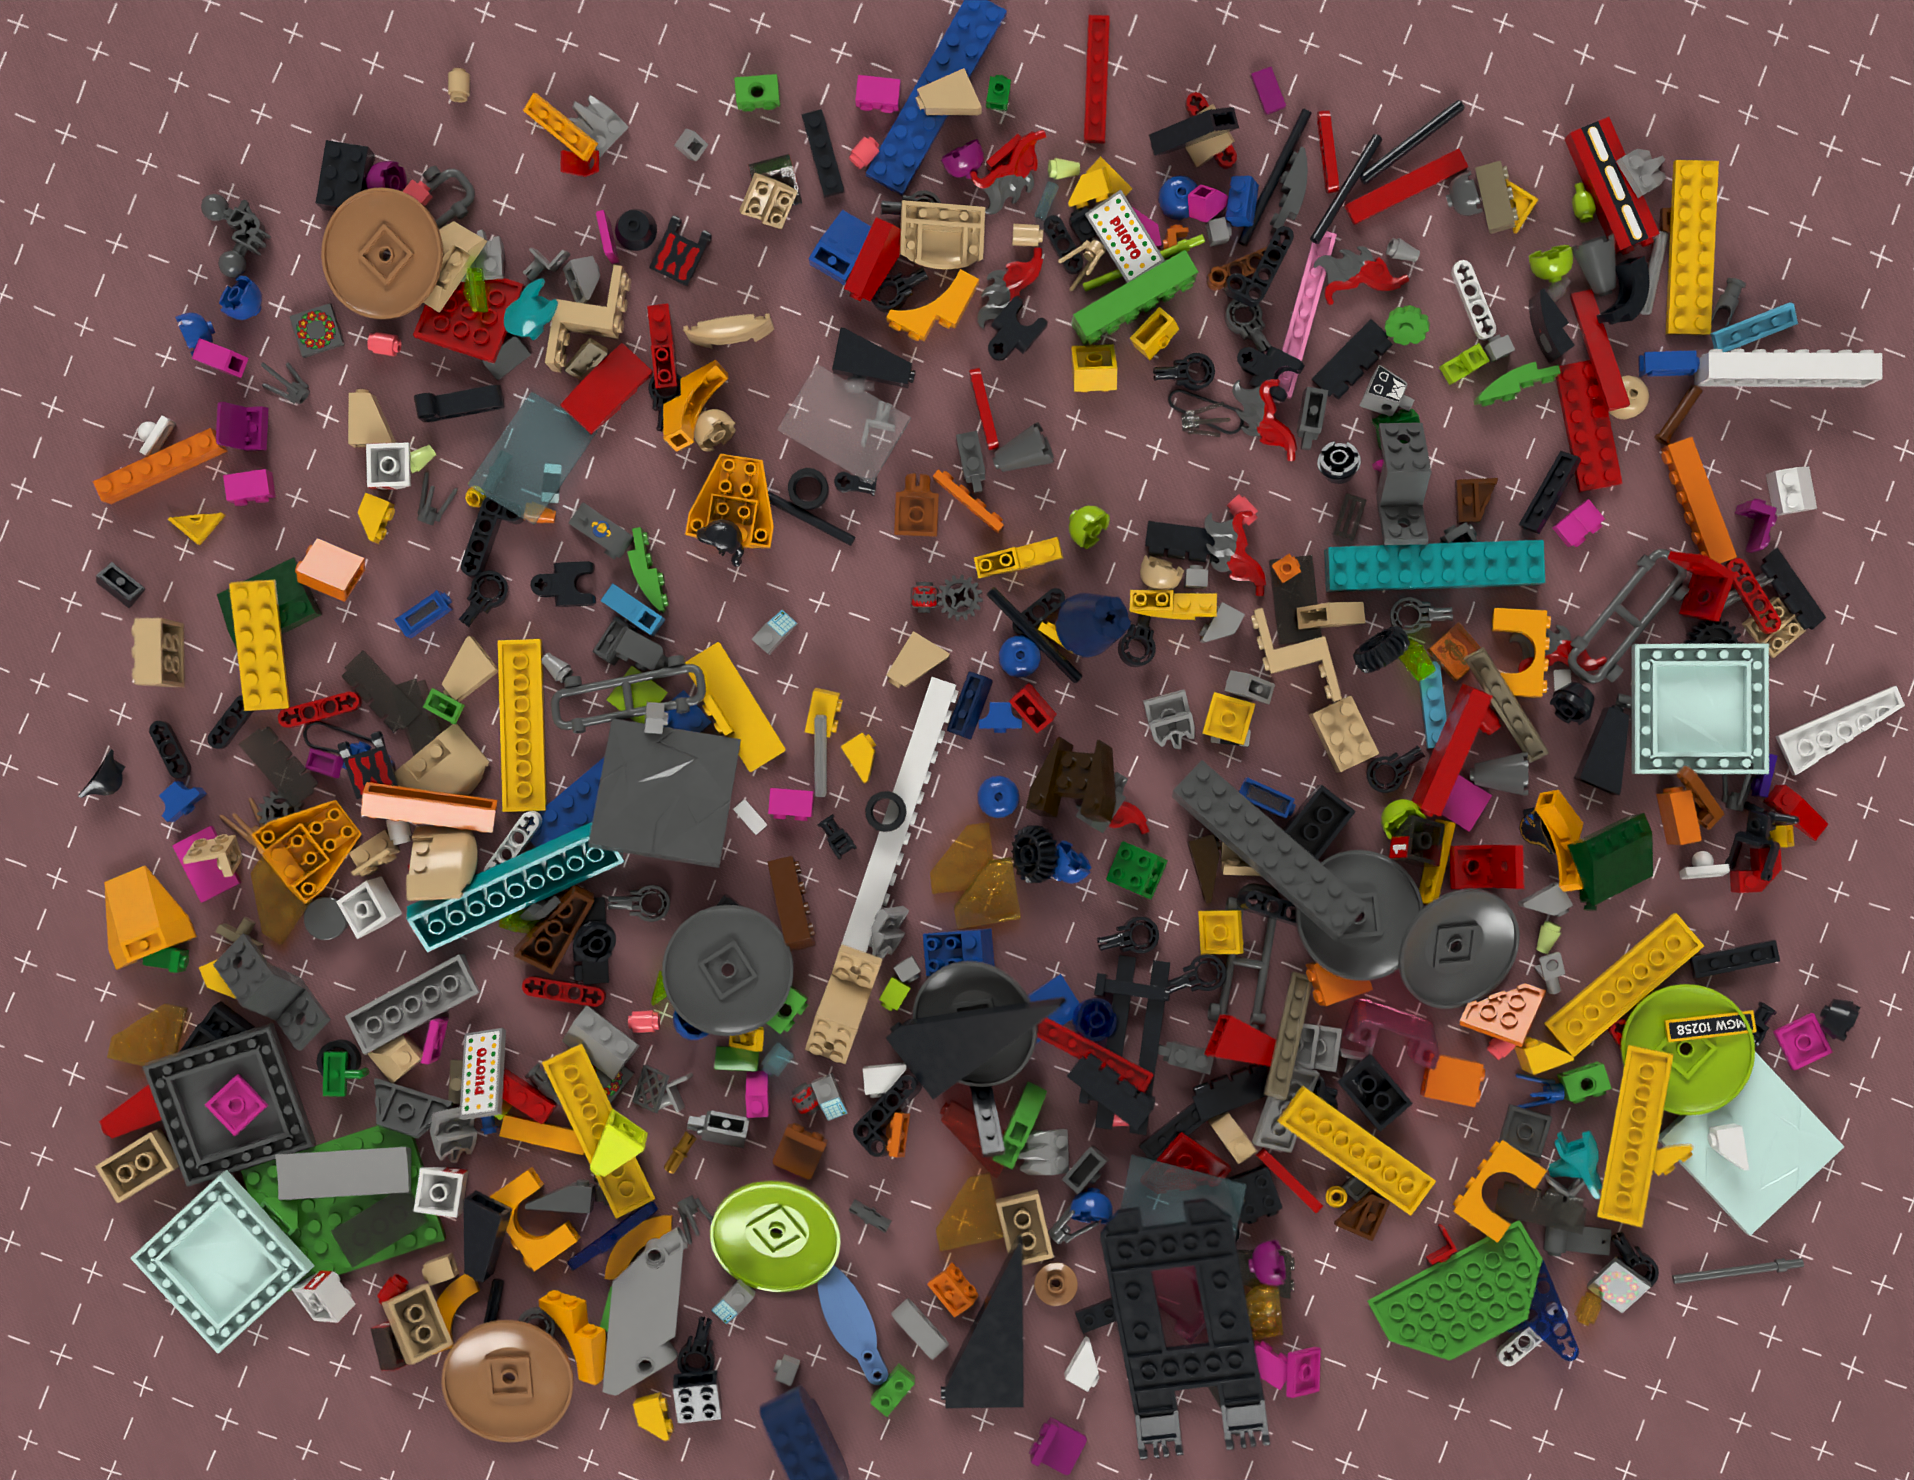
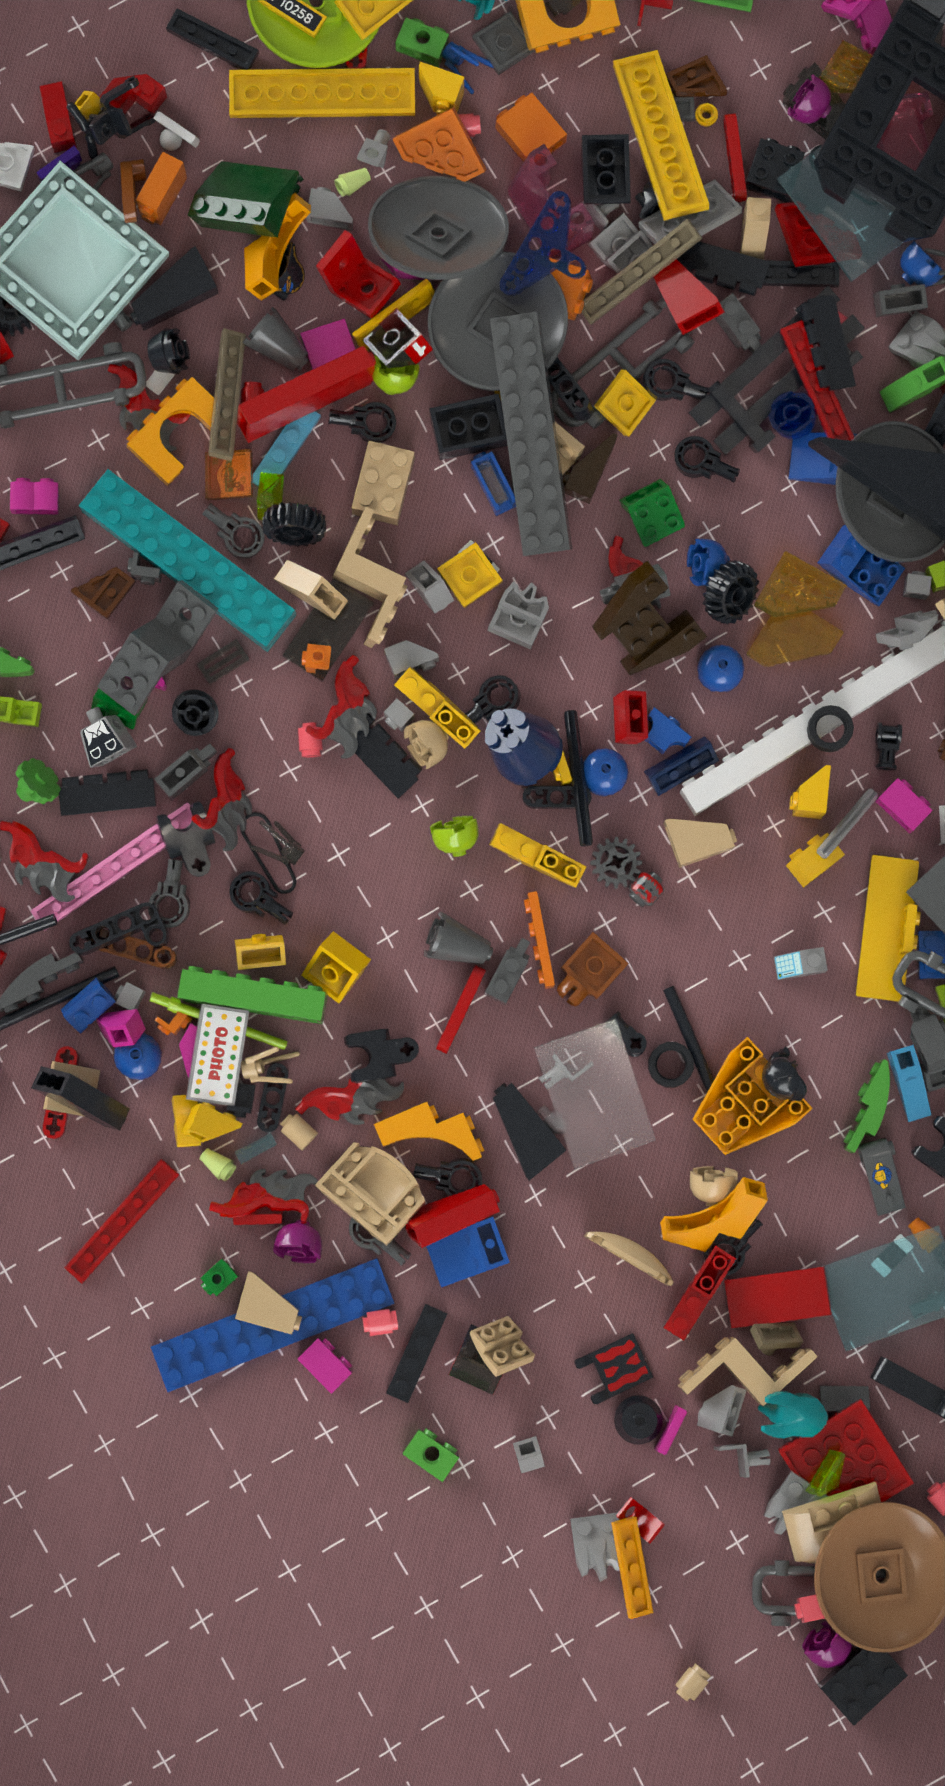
camera: 145 degrees left, 5 degrees down
none -> clear blue beam [500,191,586,297]

